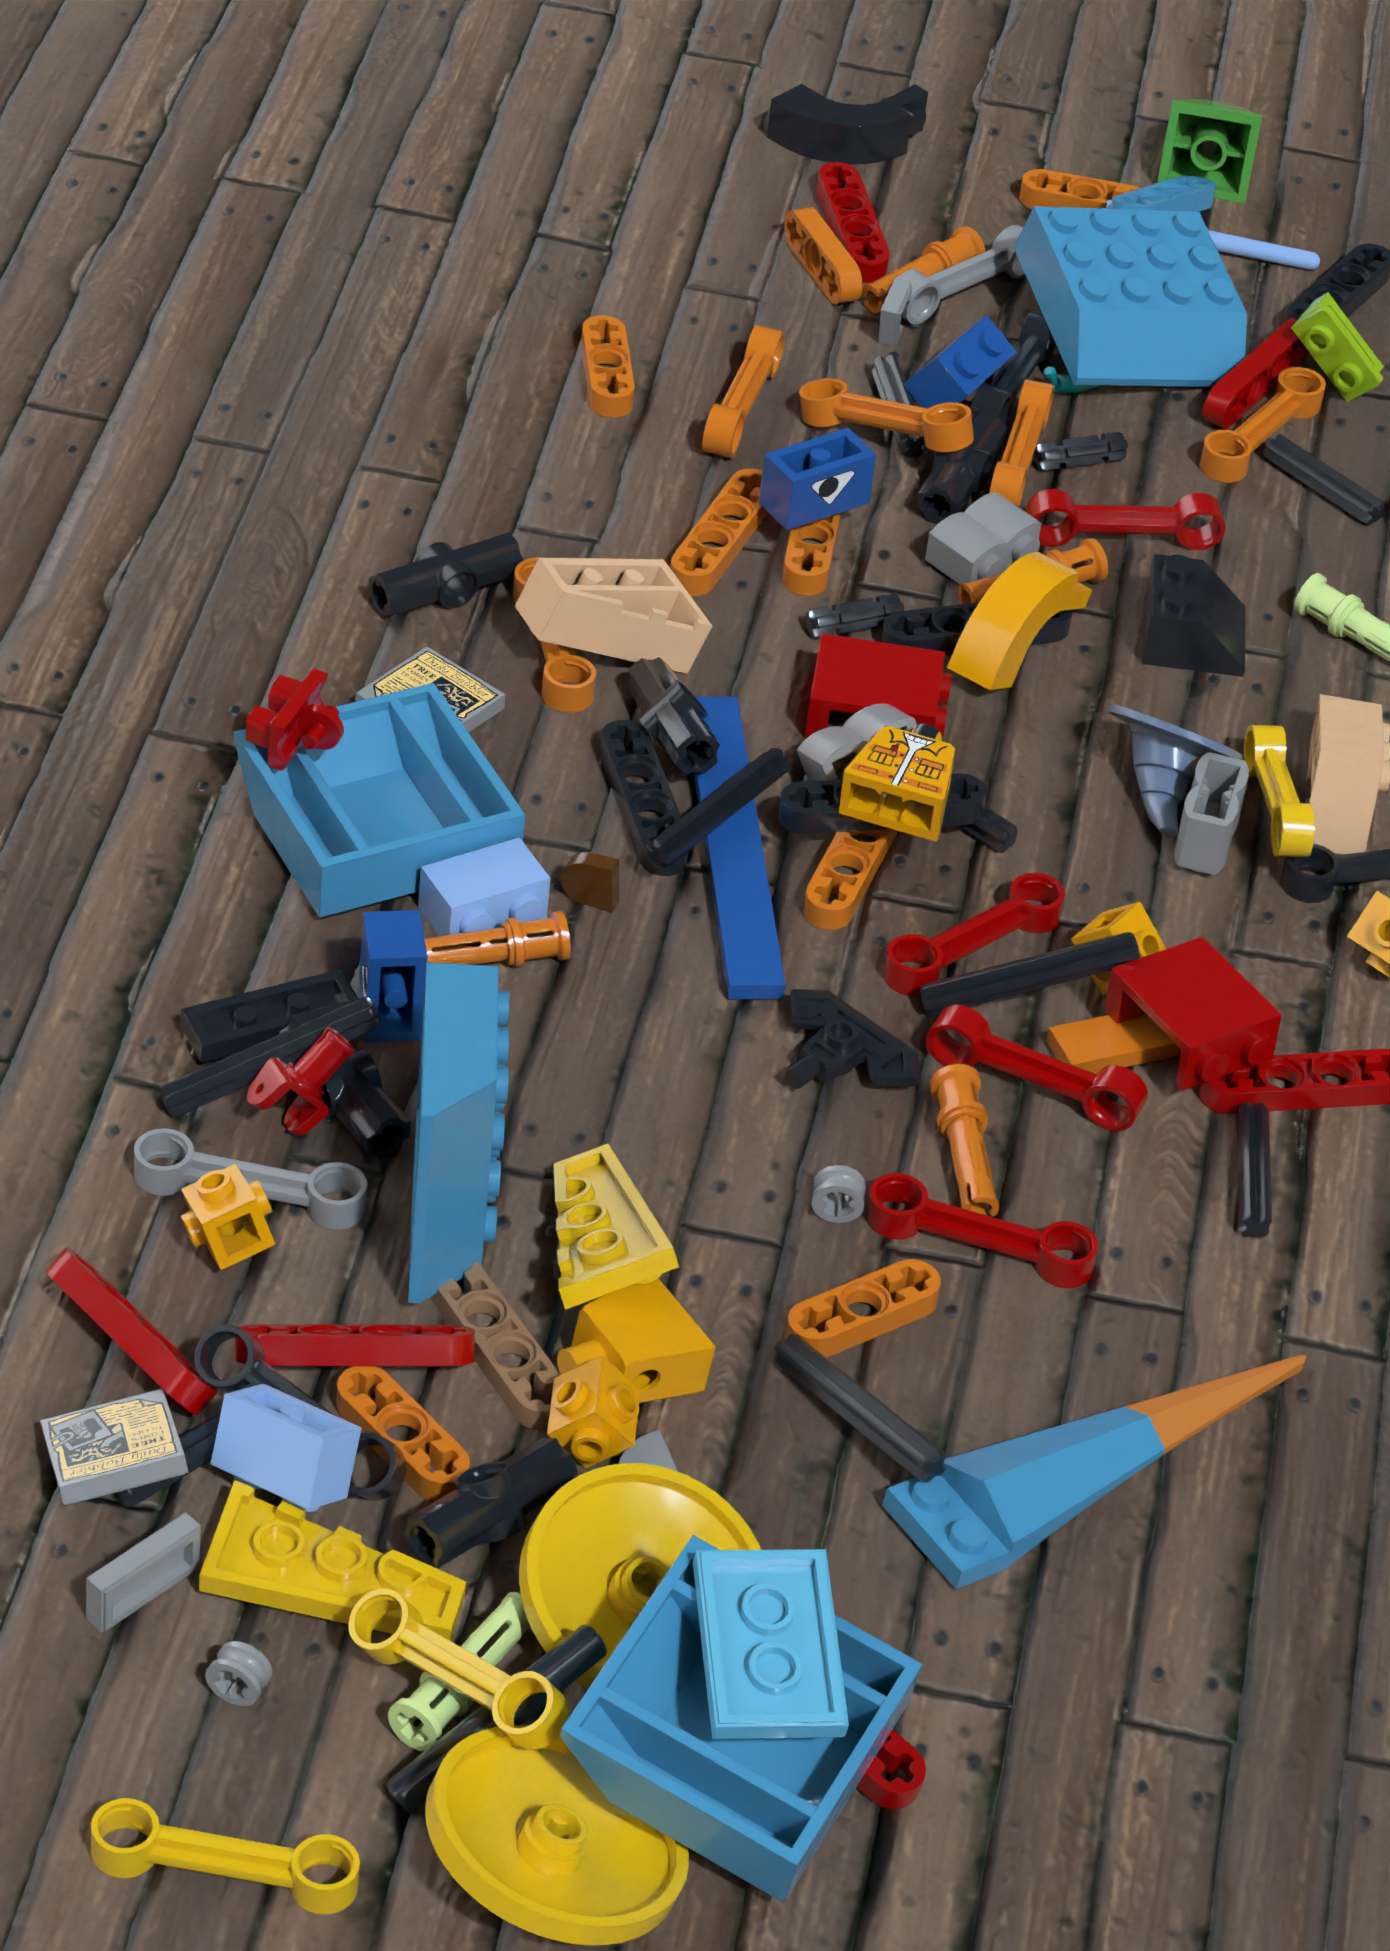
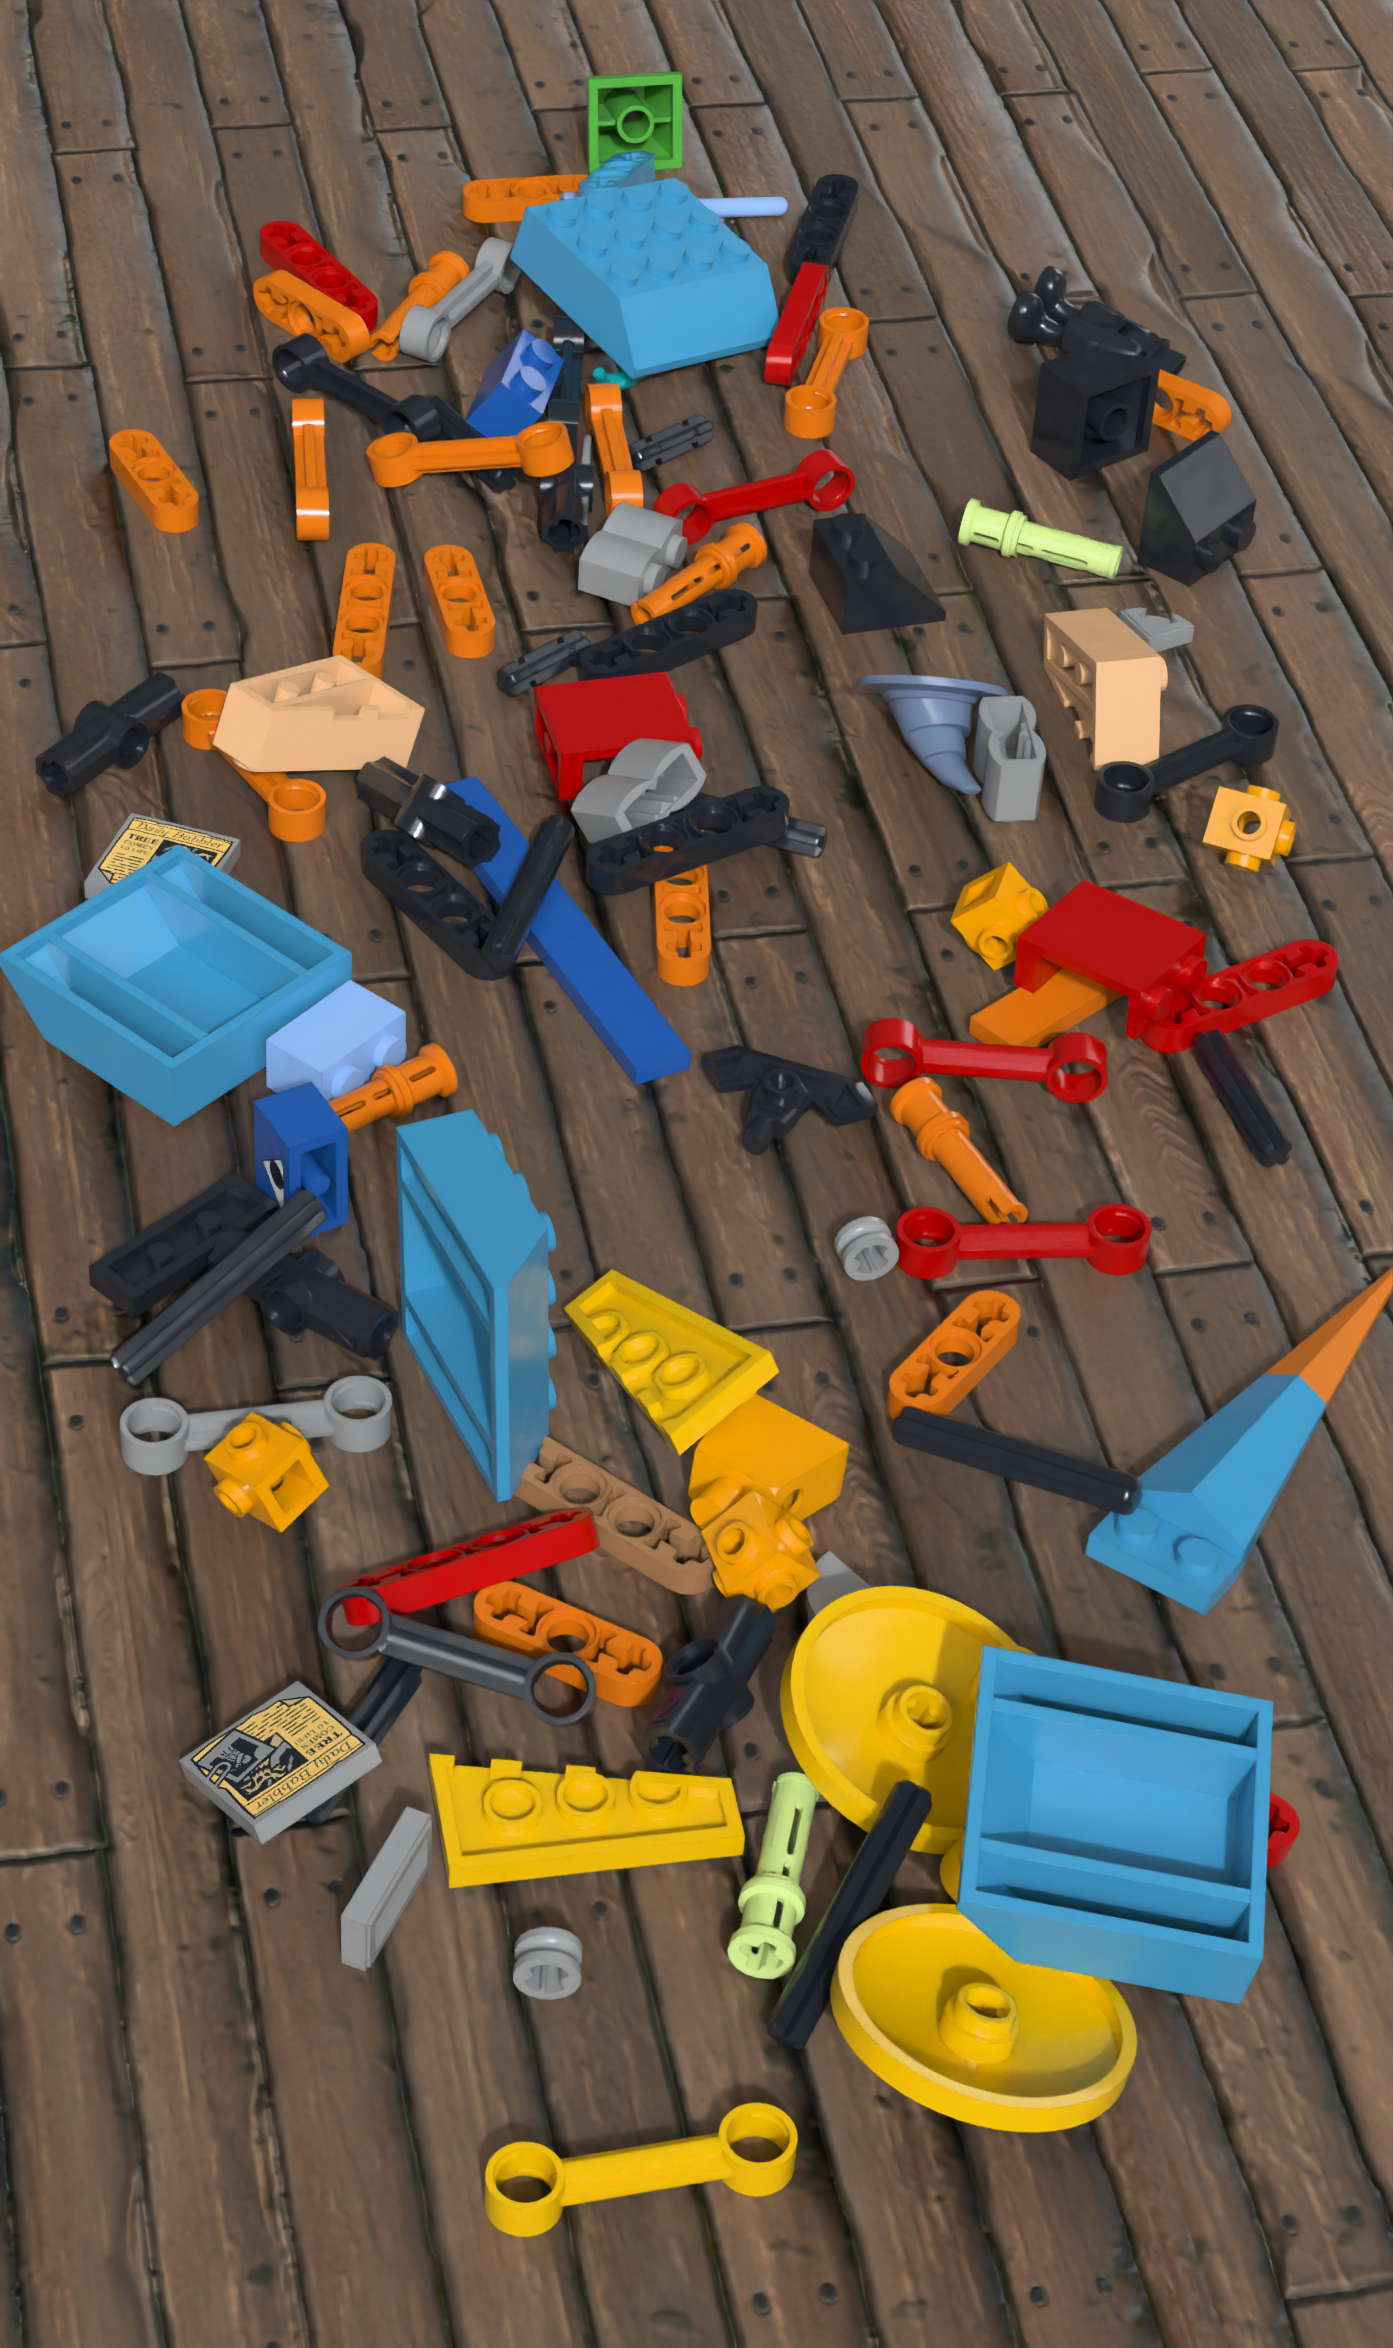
camera: 20 degrees left, 0 degrees up
red beam [45,1247,218,1416] -> none
light blue brick [211,1384,362,1512] -> none
red hips [245,668,344,771] -> none
red piece [247,1026,356,1136] -> none
yellow piece [348,1588,569,1749] -> none
reddish brown tile [561,852,619,913] -> none
medium azure tile [693,1549,849,1739] -> none
blue brick [759,428,876,530] -> none
black arch [767,84,928,164] -> none
light orange torso [839,724,955,842] -> none
light grey tile [878,277,912,347] -> none
red piece [884,873,1065,996] -> none
black axle [920,932,1140,1016] -> none
light orange arch [947,551,1092,690] -> none
yellow piece [1244,725,1315,857] -> none
black axle [1263,434,1384,525] -> none
lime bracket [1291,293,1384,402] -> none
none -> black piece [272,333,441,442]

